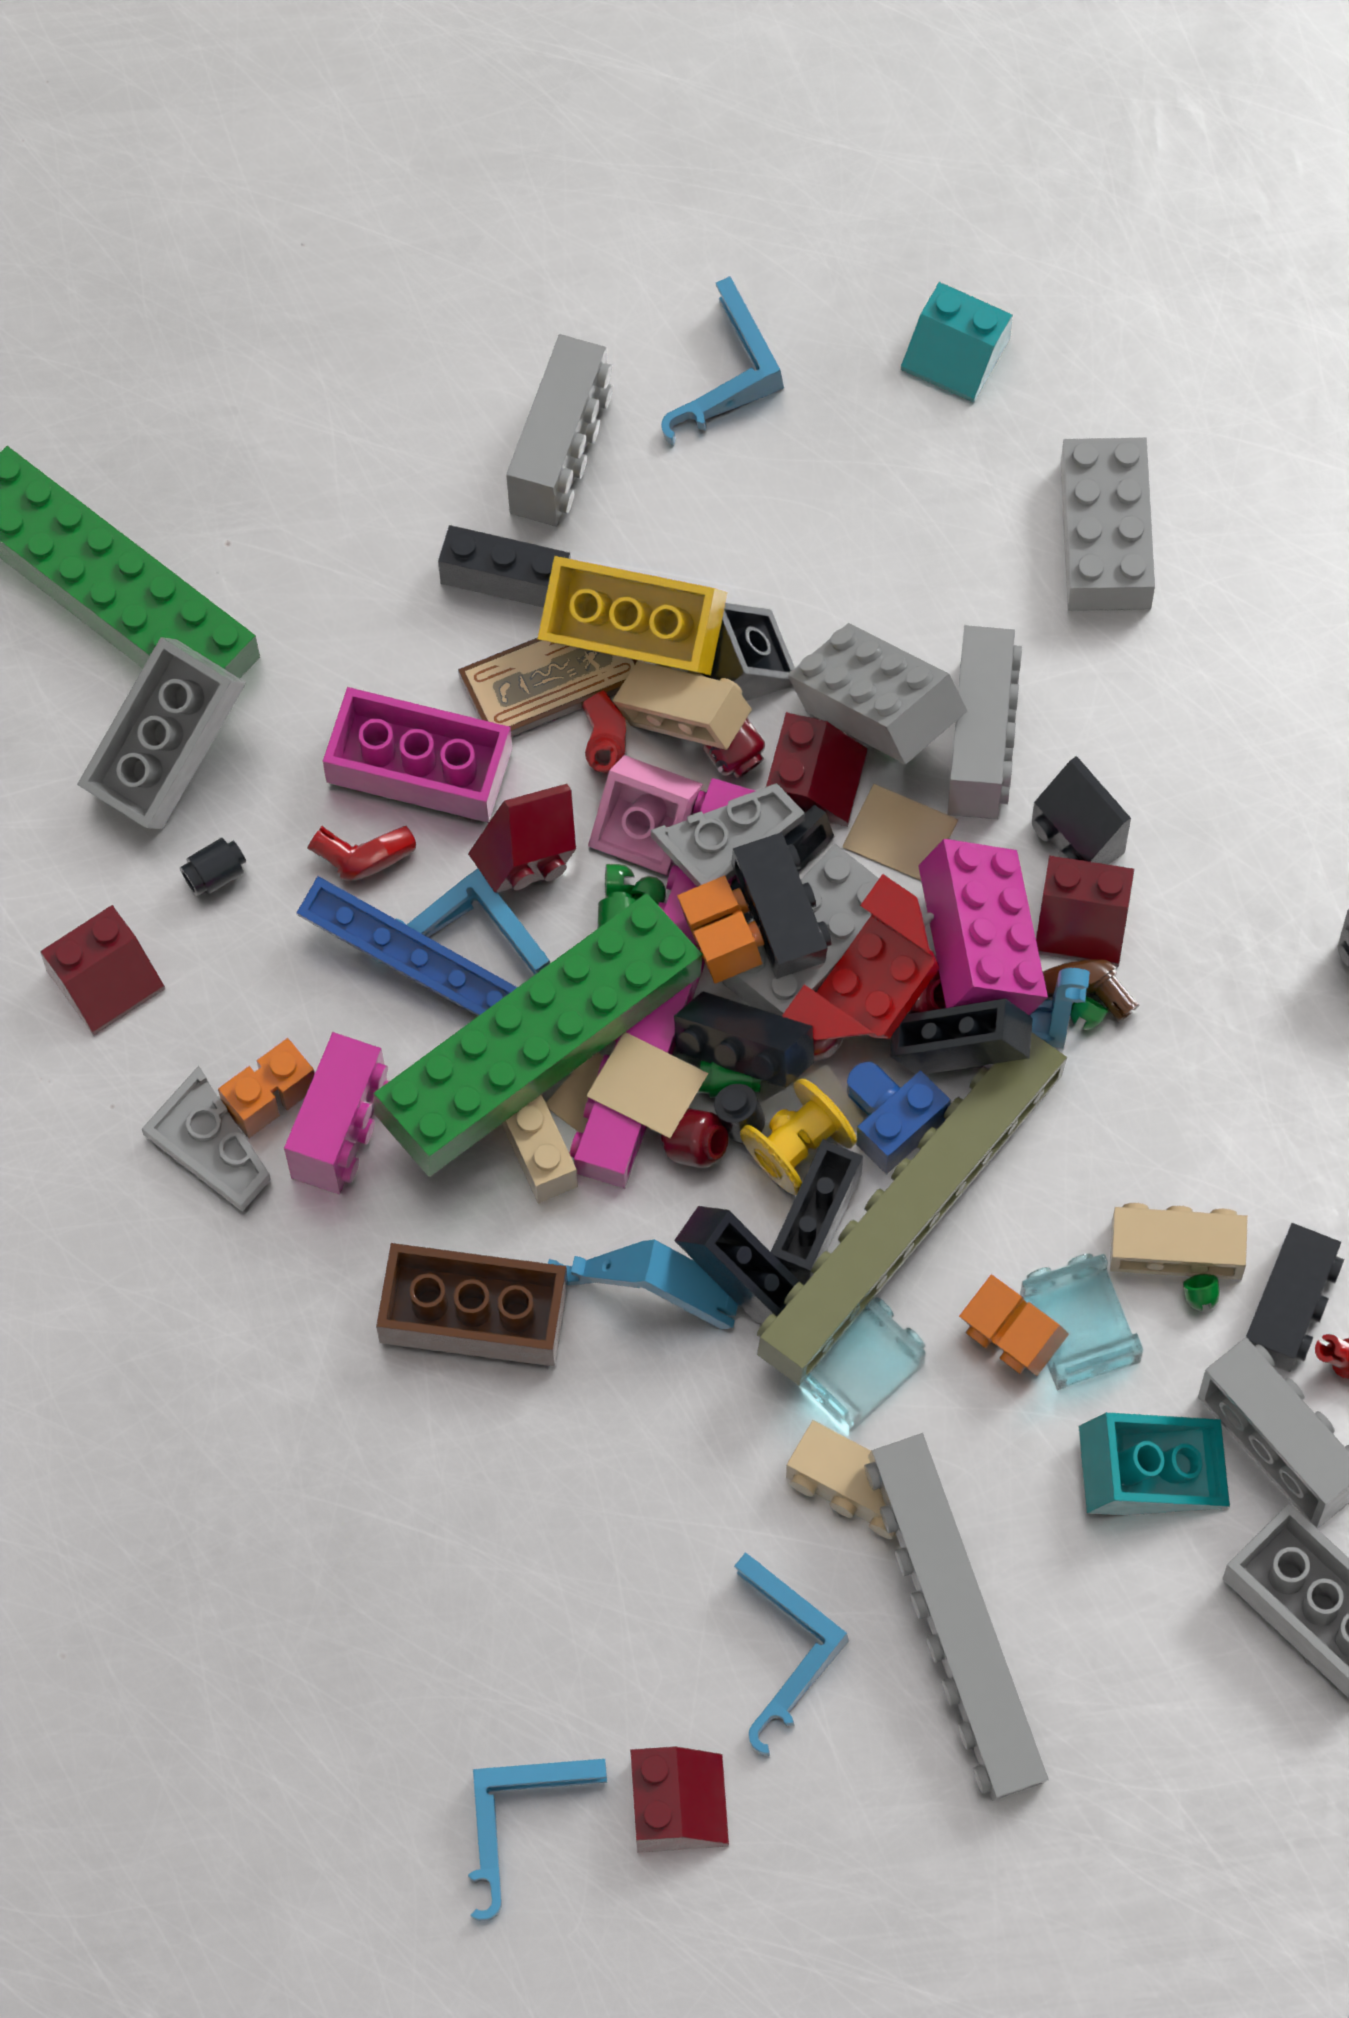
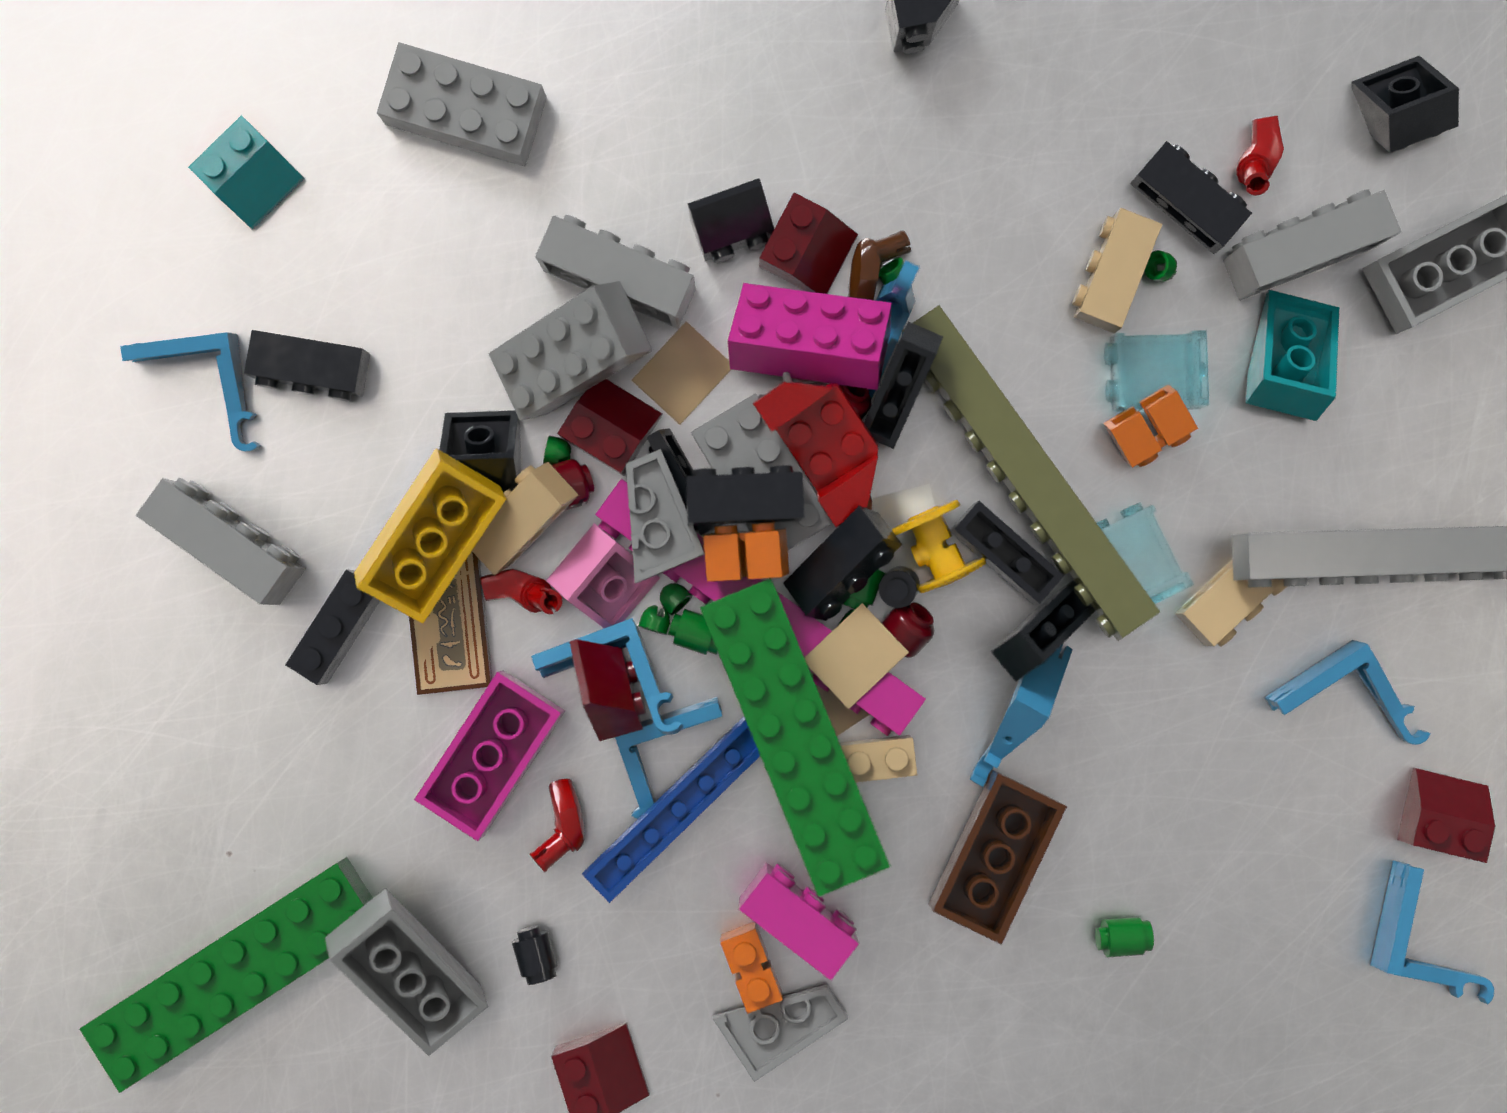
camera: 75 degrees left, 20 degrees up
blue brick [847,1062,951,1175] -> none
none -> black brick [244,330,370,401]
none -> dark azure hinge [531,618,684,735]
none -> green hinge [543,435,571,465]
none -> green brick [1095,917,1154,957]

